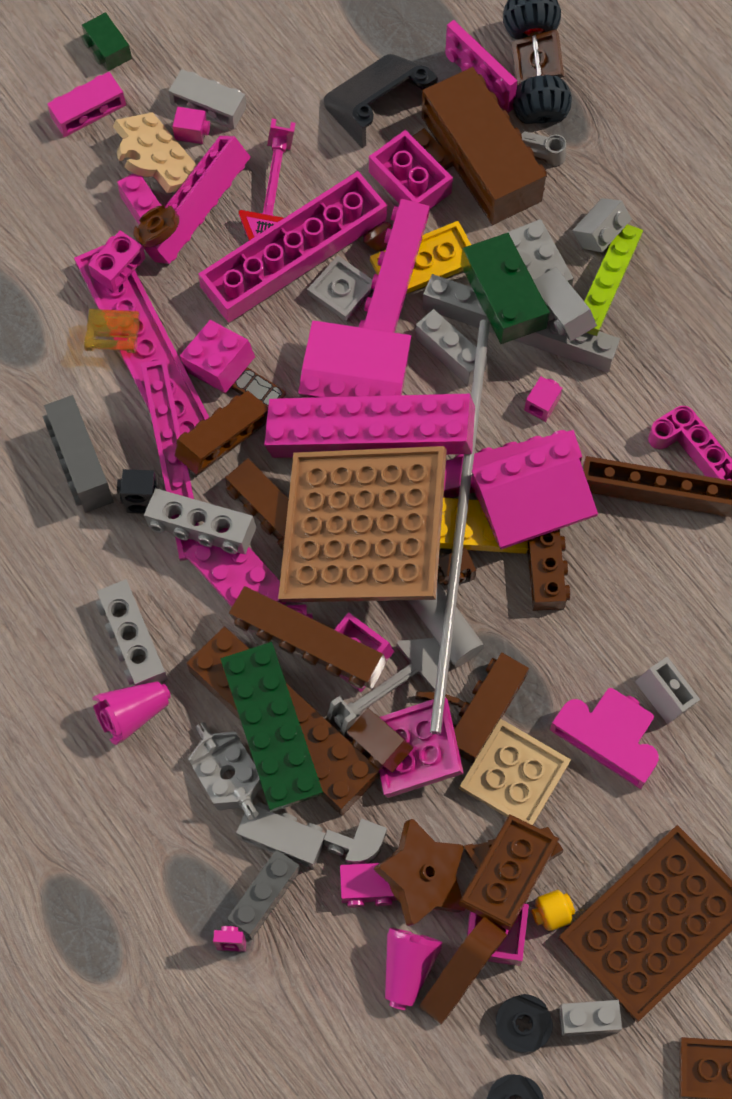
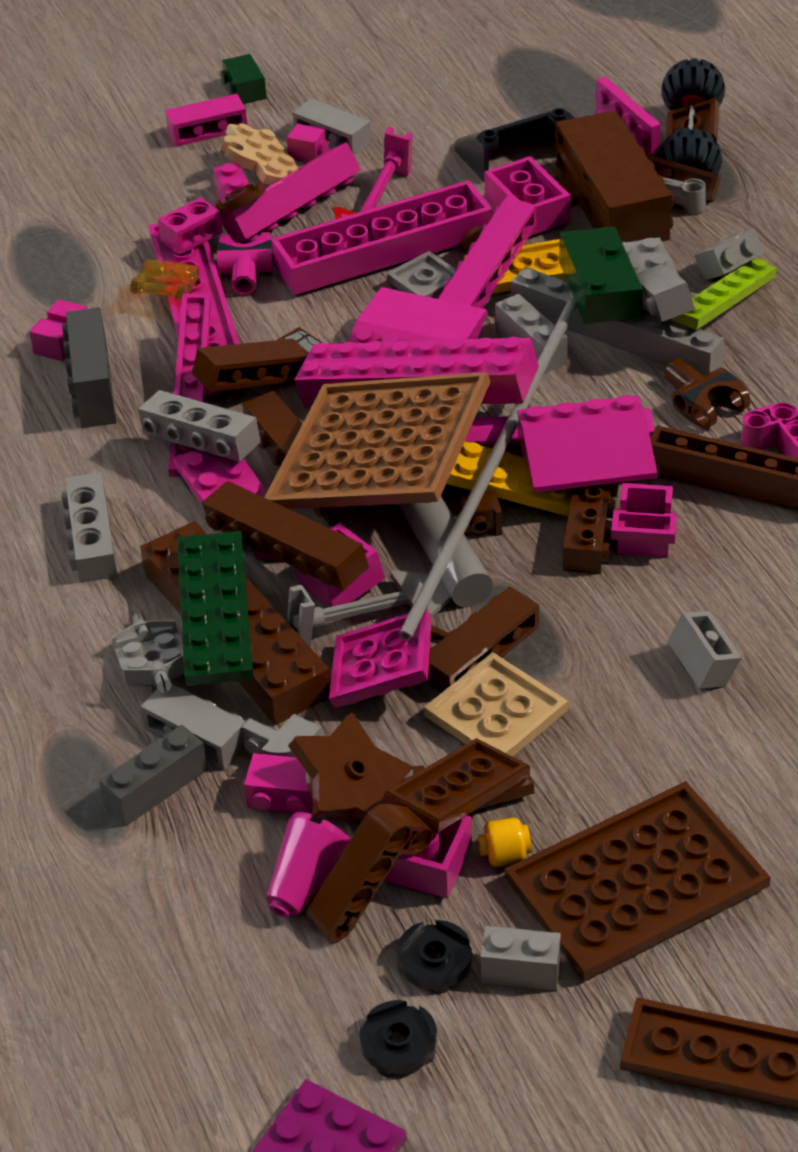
camera: 15 degrees right, 25 degrees down
dark pink cone [92,681,171,745] -> none
black brick [117,469,159,514] -> none
dark pink brick [180,320,255,393] -> none
dark pink plate [213,926,246,952] -> none
reddish brown brick [347,708,414,773] -> none
dark pink brick [524,376,563,422] -> none
dark pink brick [550,688,659,789] -> none
none -> dark pink brick [29,299,87,361]
none -> dark pink connector [217,232,273,296]
none -> dark pink plate [611,483,677,558]
none -> reddish brown plate [646,154,722,201]
none -> reddish brown connector [664,358,751,429]

